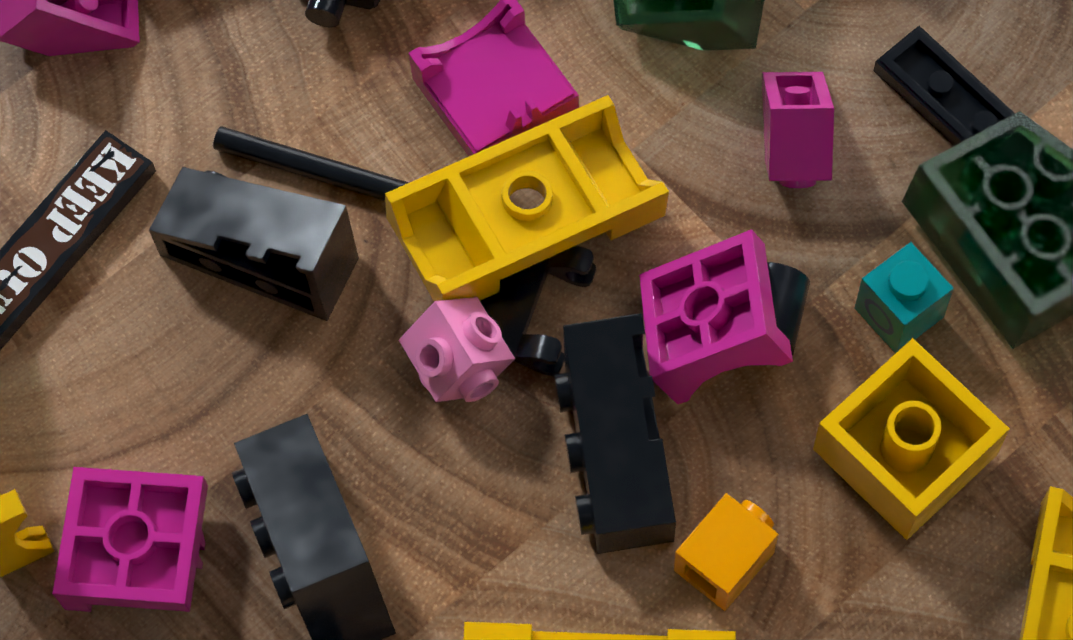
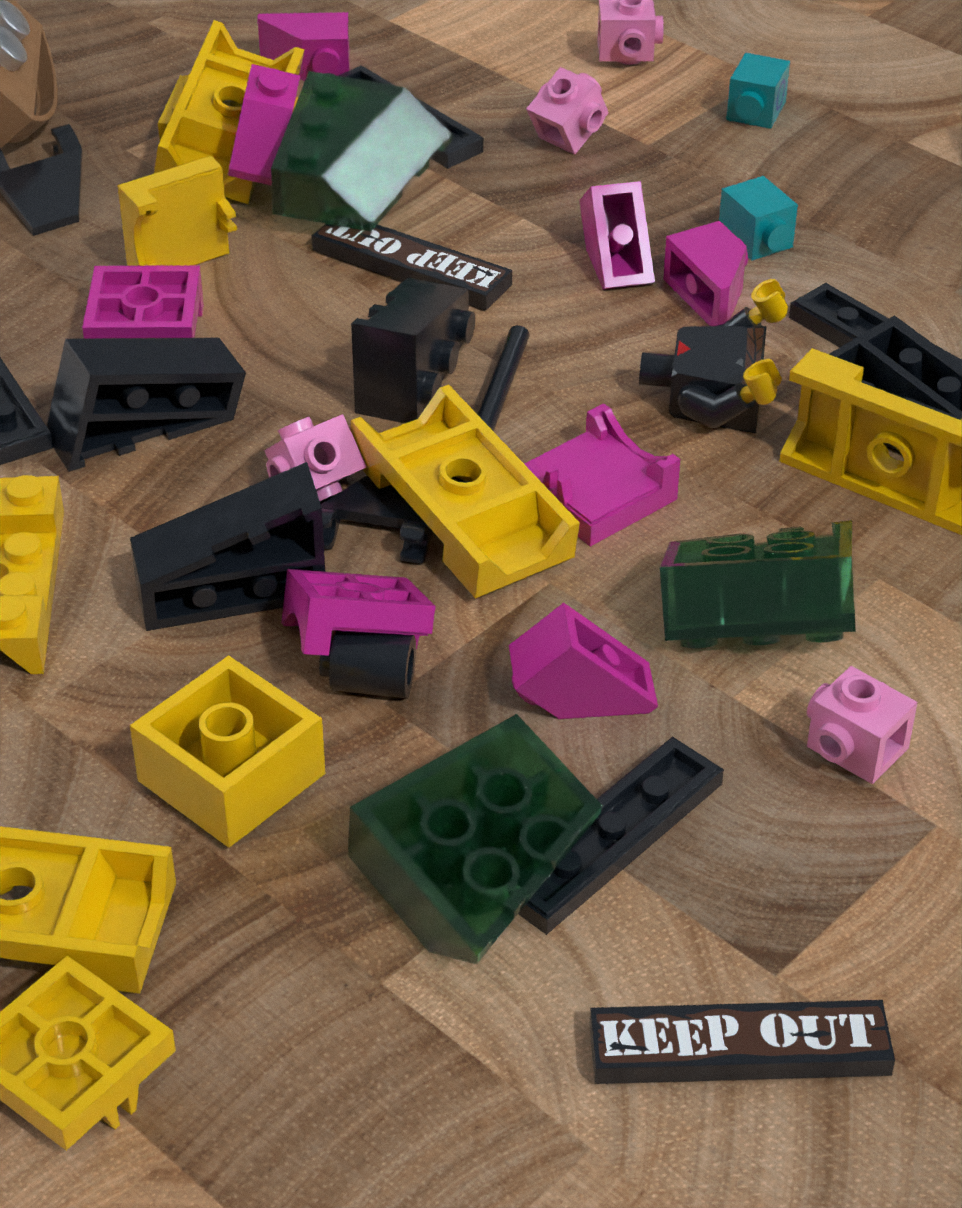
camera: 80 degrees right, 25 degrees down
light orange brick [674,493,779,611] -> none
teal brick [854,242,954,354] -> none

